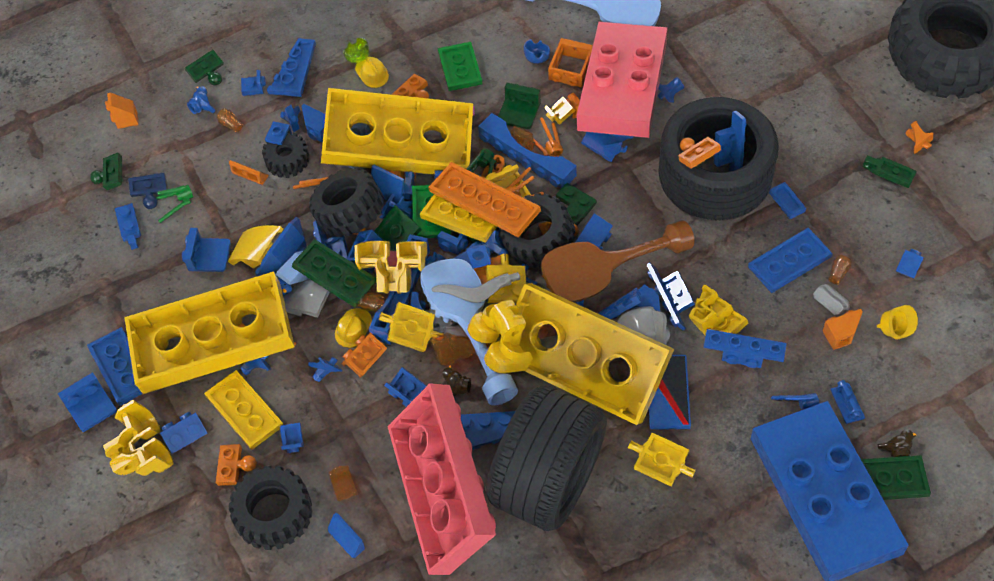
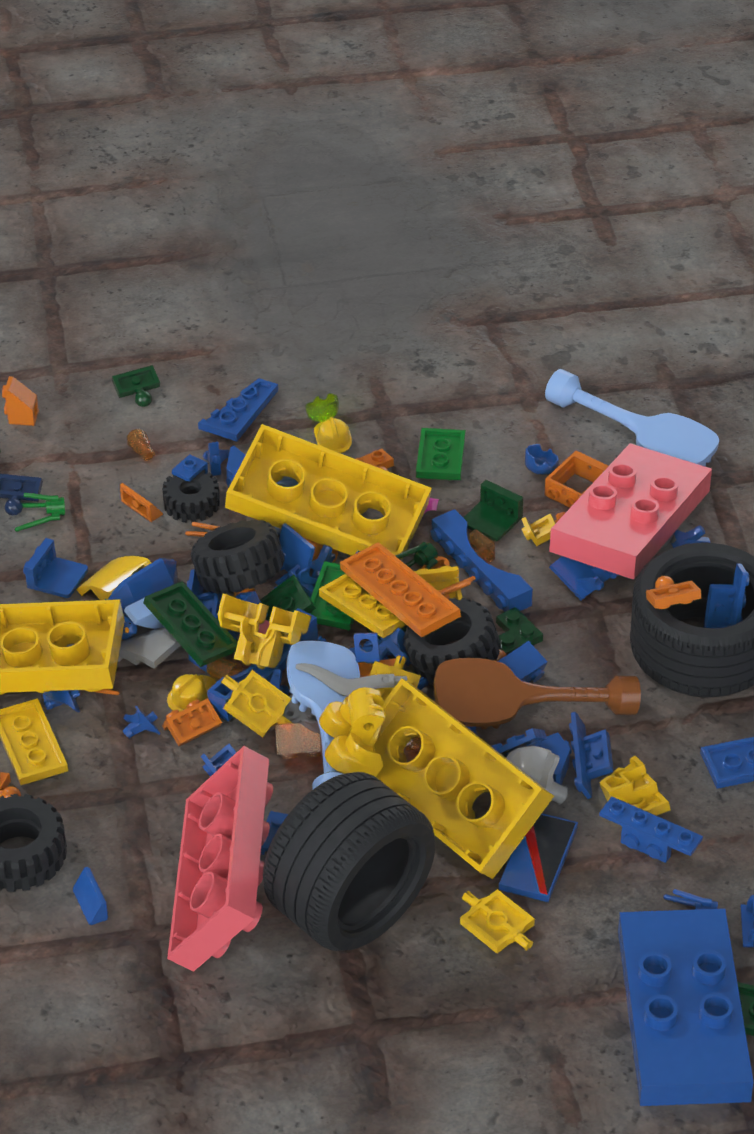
camera: 15 degrees right, 15 degrees down
blue animal [187,86,216,114] -> none
blue bracket [241,70,266,96] -> none
blue bracket [280,423,304,453] -> none
clear orange bracket [328,465,358,501] -> none
blue bracket [438,231,468,255] -> none
dark brown animal [442,365,471,396] -> none
orange plant [531,117,563,157] -> none

